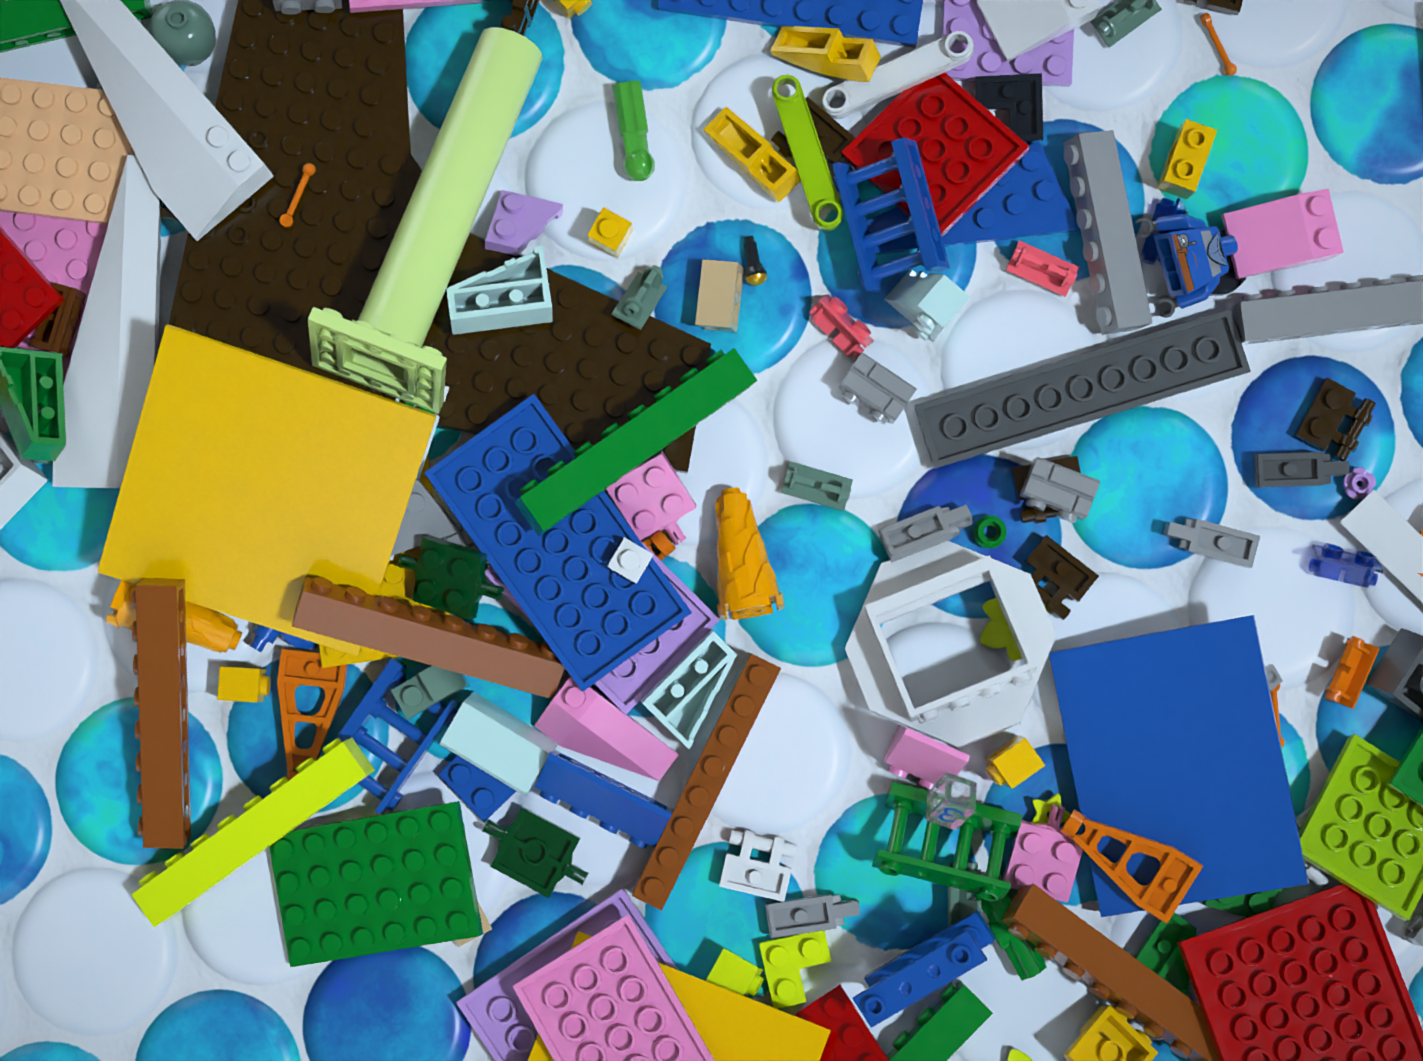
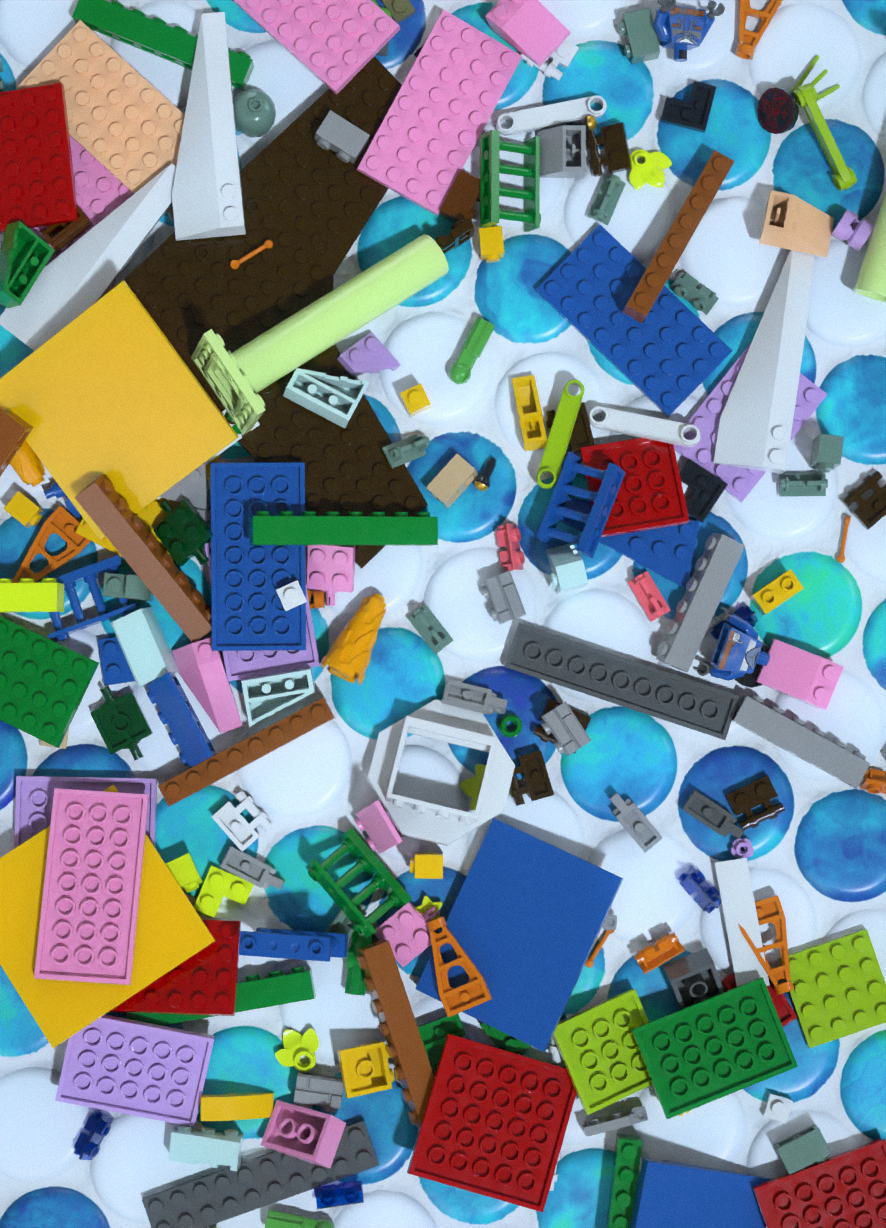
camera: 30 degrees right, 0 degrees up
yellow slope [770,26,881,82] -> none
clear brick [926,772,977,830] -> none

